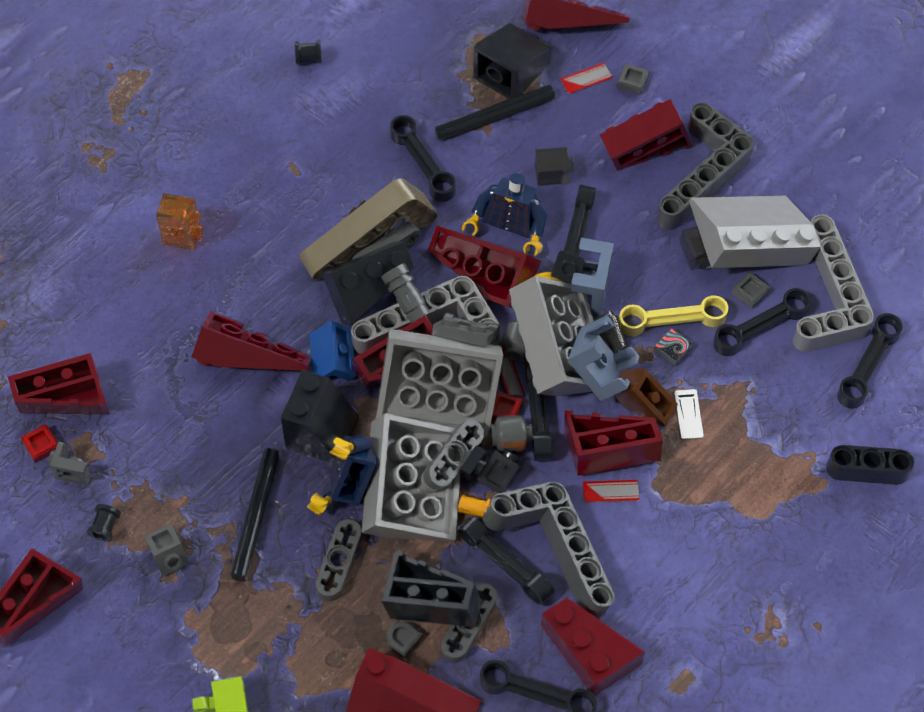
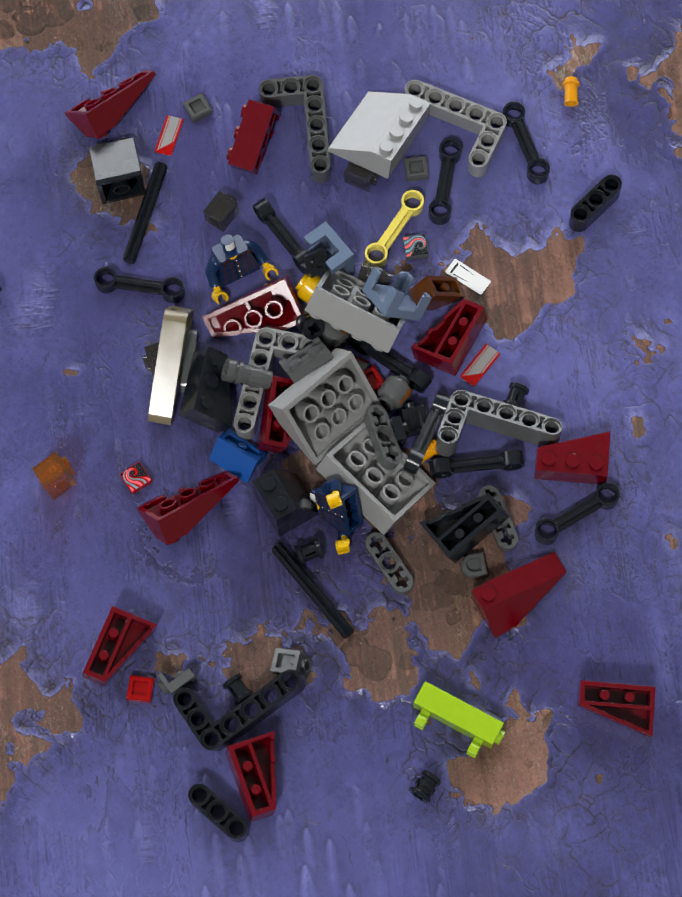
camera: 45 degrees left, 10 degrees up
none -> tile [119,462,153,495]
none -> black beam [173,669,306,752]
none -> black bush [294,538,324,566]
none -> black bush [296,312,325,340]
none -> black piece [403,391,451,474]
none -> black bush [503,382,529,408]

